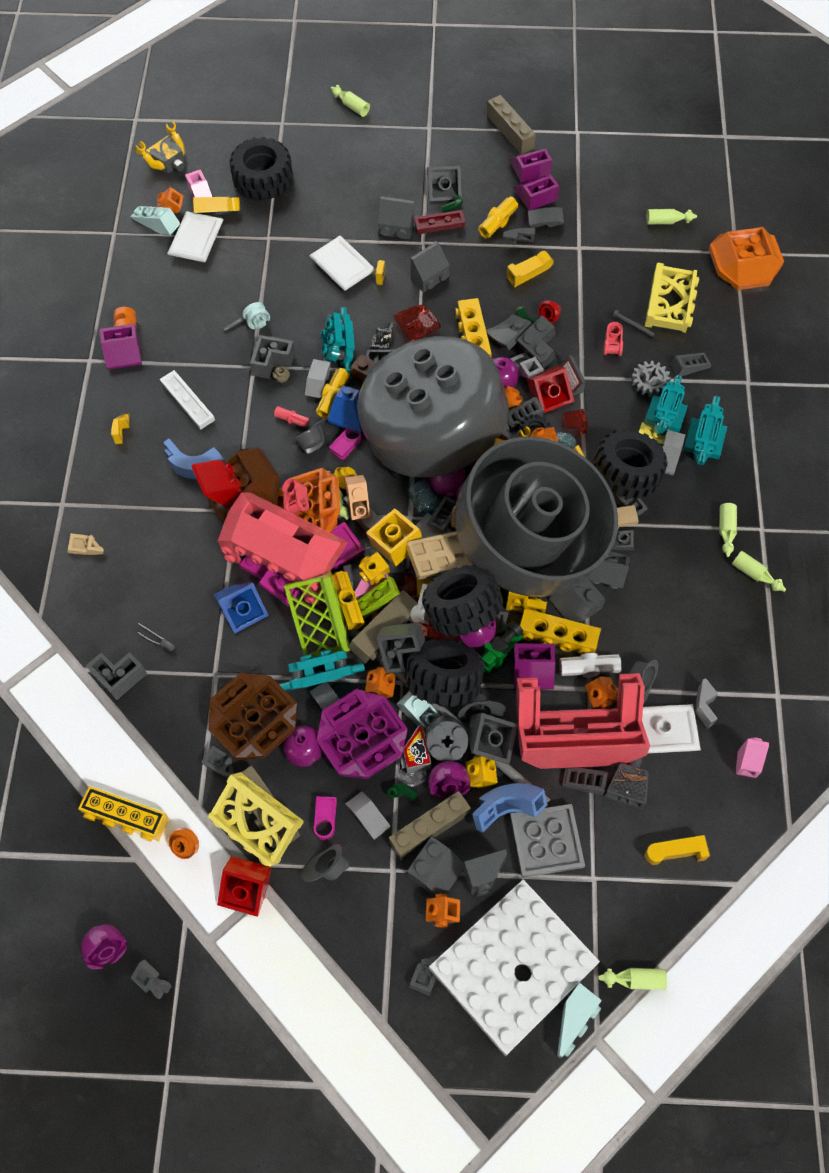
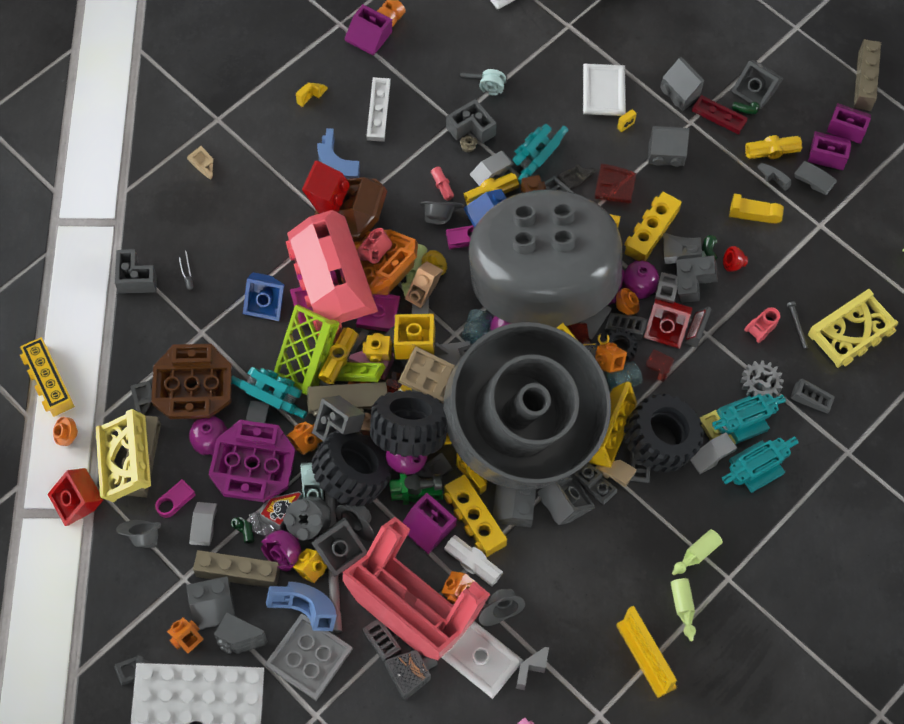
camera: 40 degrees right, 0 degrees up
none -> yellow fence [616,606,677,698]

